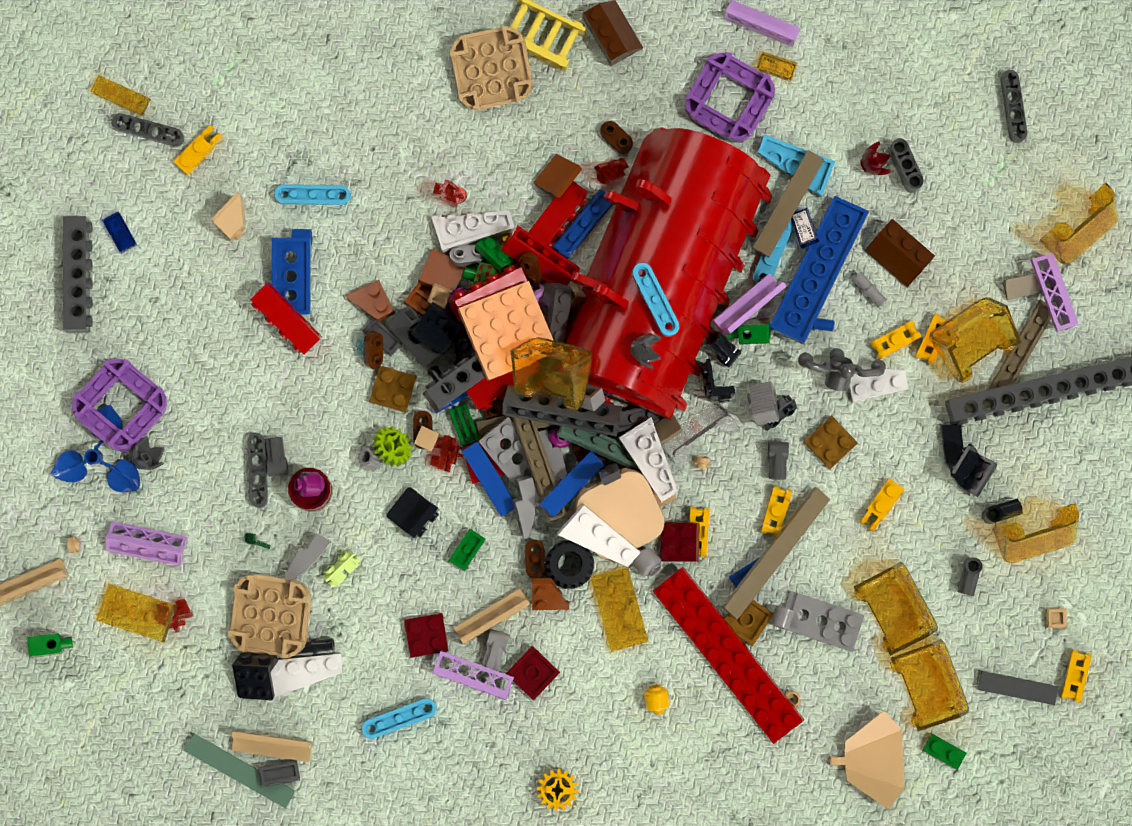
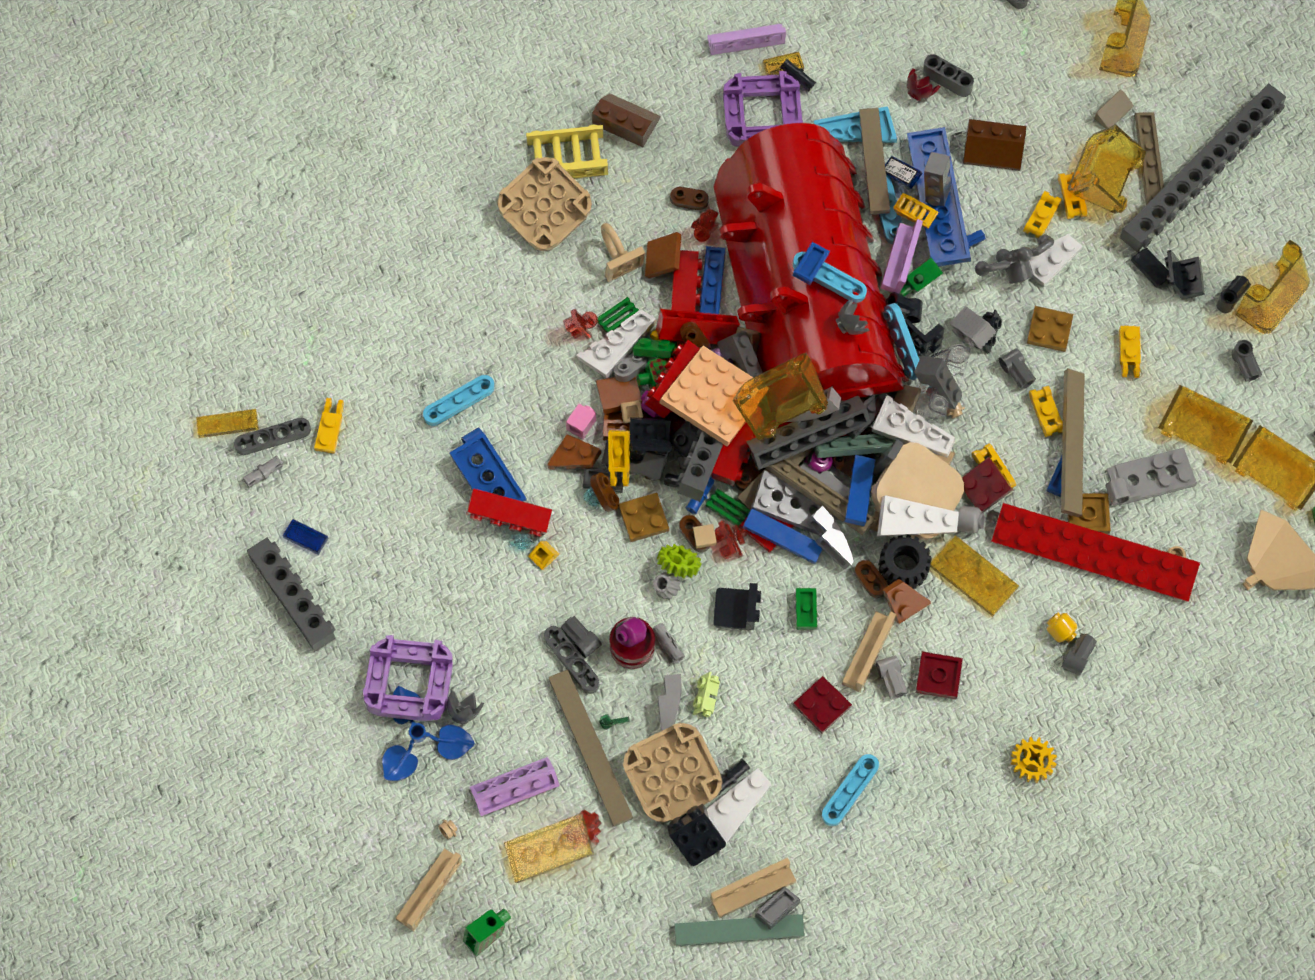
camera: 30 degrees left, 15 degrees down
tan slope [211,192,246,242] -> none
lavender fence [433,651,514,700] -> none
light grey pin [853,272,887,308] -> none
lavender fence [1031,253,1079,332] -> none
none -> light grey pin [242,455,283,488]
none -> clear light blue plate [513,534,533,549]
none -> yellow slope [528,541,559,570]
none -> dark tan tile [548,669,633,827]
none -> bright pink brick [566,404,596,439]
none -> green tile [596,297,639,333]
none -> tan tile [601,223,645,282]
none -> yellow hinge [608,430,630,487]
none -> light grey pin [653,623,685,664]
none -> black pin [780,58,816,92]
none -> blue tile [792,242,830,285]
none -> medium azure plate [883,303,919,380]
none -> yellow slope [893,193,939,229]
none -> dark grey arch [914,356,962,409]
none -> dark grey arch [924,152,951,207]
none -> dark grey piece [1061,633,1097,677]

